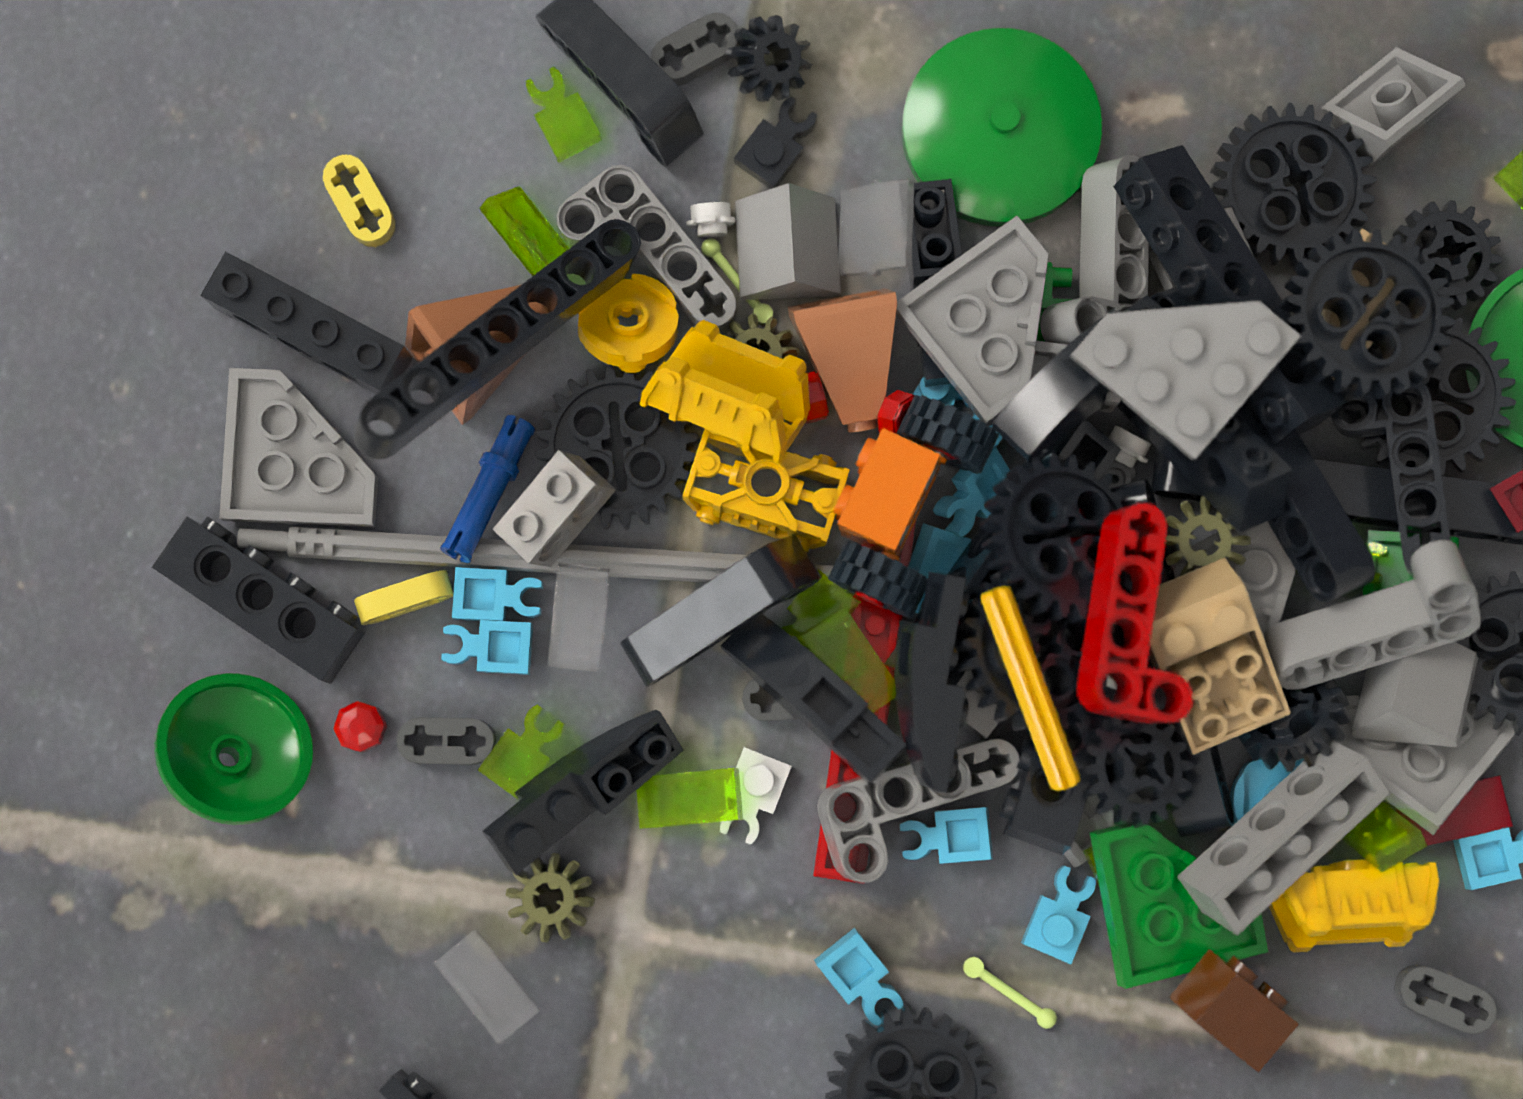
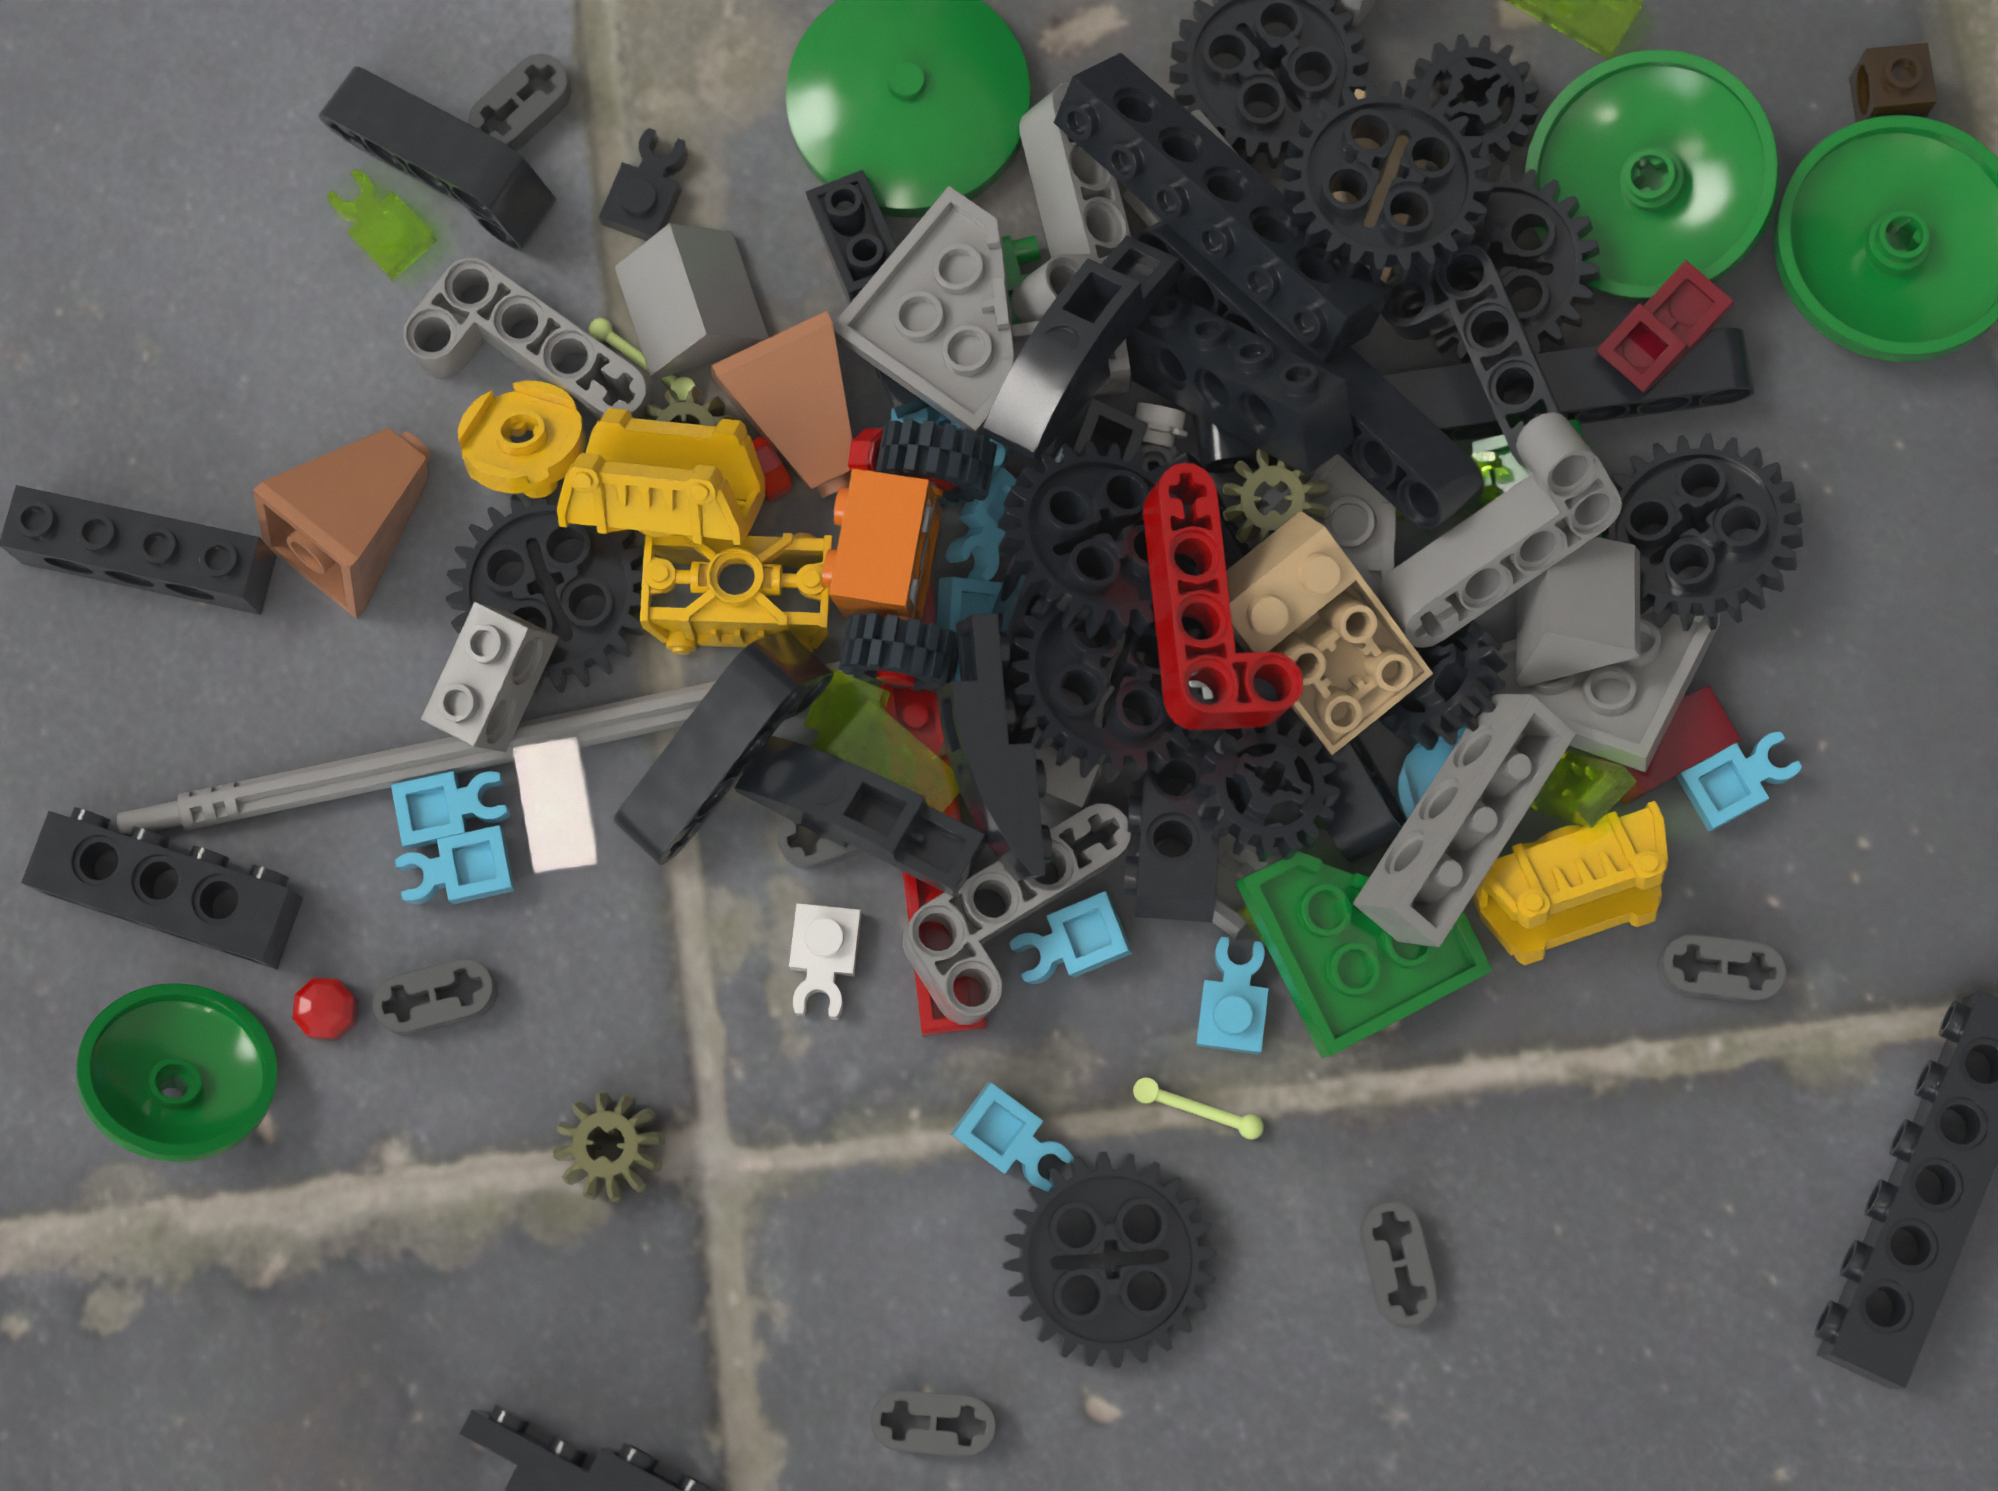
camera: 10 degrees left, 5 degrees down
light grey plate [219,368,378,527] -> none
light yellow beam [323,155,396,247] -> none
black beam [354,219,641,460] -> none
light yellow beam [354,570,454,625] -> none
clear tile [434,929,541,1045] -> none
blue pin [440,415,535,563] -> none
clear neon green plate [478,704,565,800] -> none
clear neon green plate [479,186,569,276] -> none
black slope [482,709,684,875] -> none
clear neon green plate [636,768,743,829] -> none
white plate [686,202,735,238] -> none
black gear [726,15,813,102] -> none
clear piece [839,178,914,277] -> none
yellow axle [981,586,1080,791] -> none
light grey plate [1070,301,1300,460] -> none
reddish brown brick [1169,949,1299,1073] -> none

